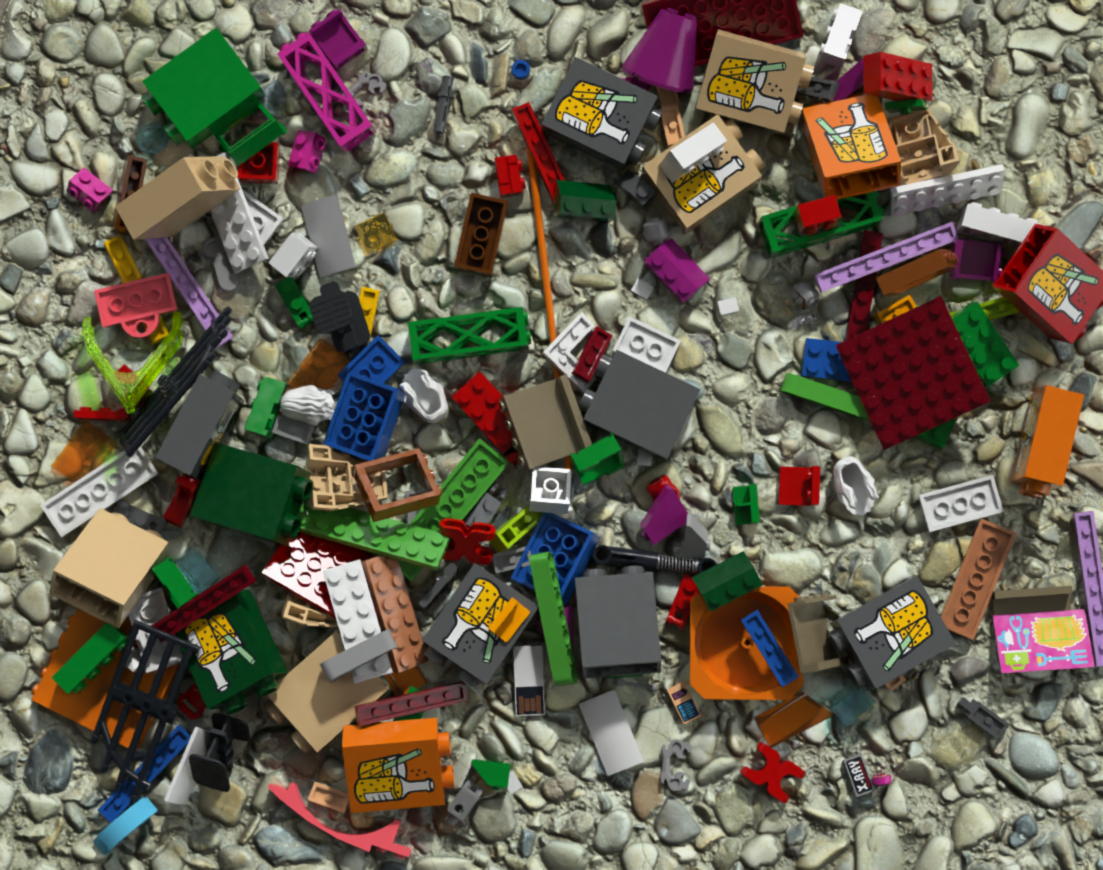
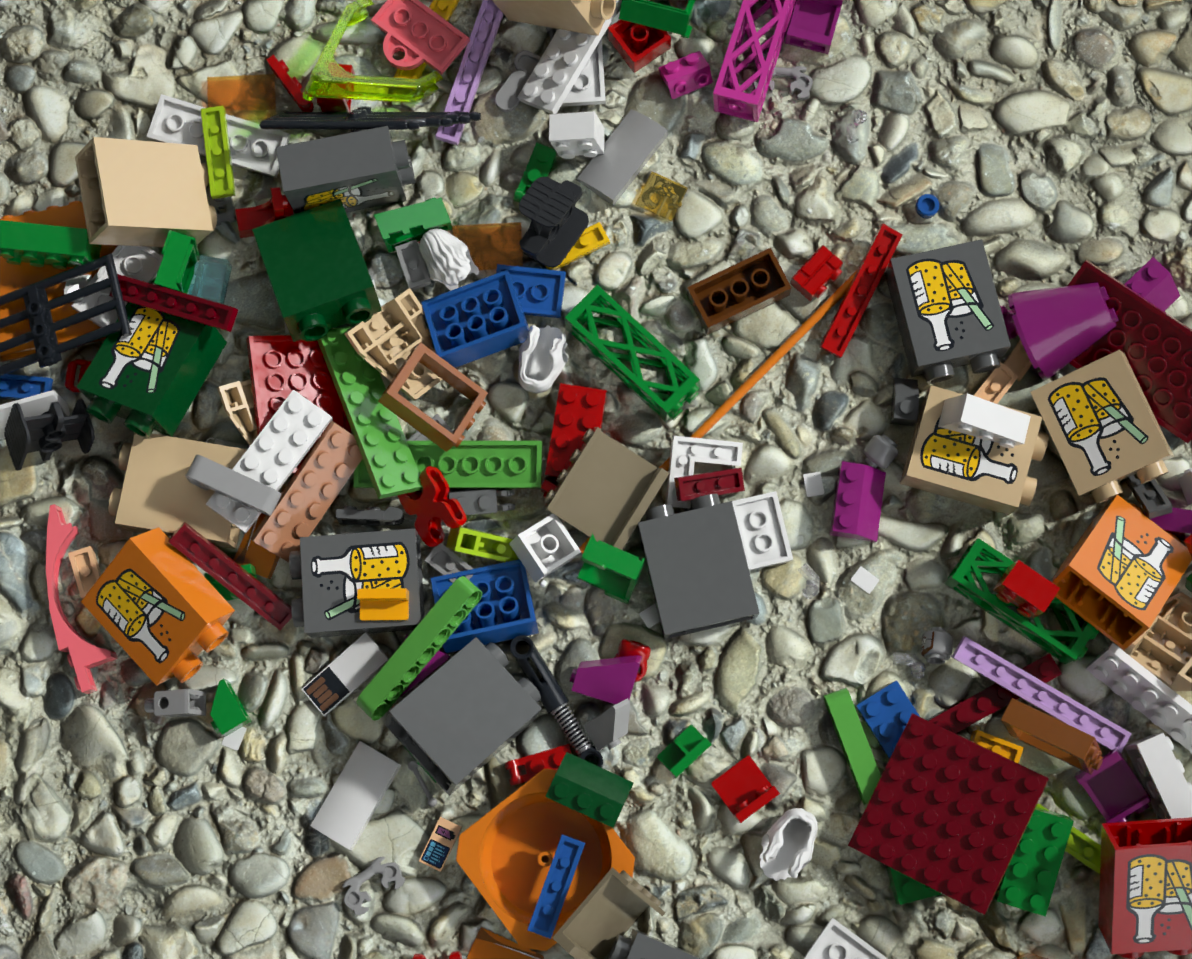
camera: 55 degrees right, 5 degrees down
dark grey pin [433,75,454,134] -> none
dark green slope [554,180,616,223] -> none
none -> lime plate [201,106,236,199]

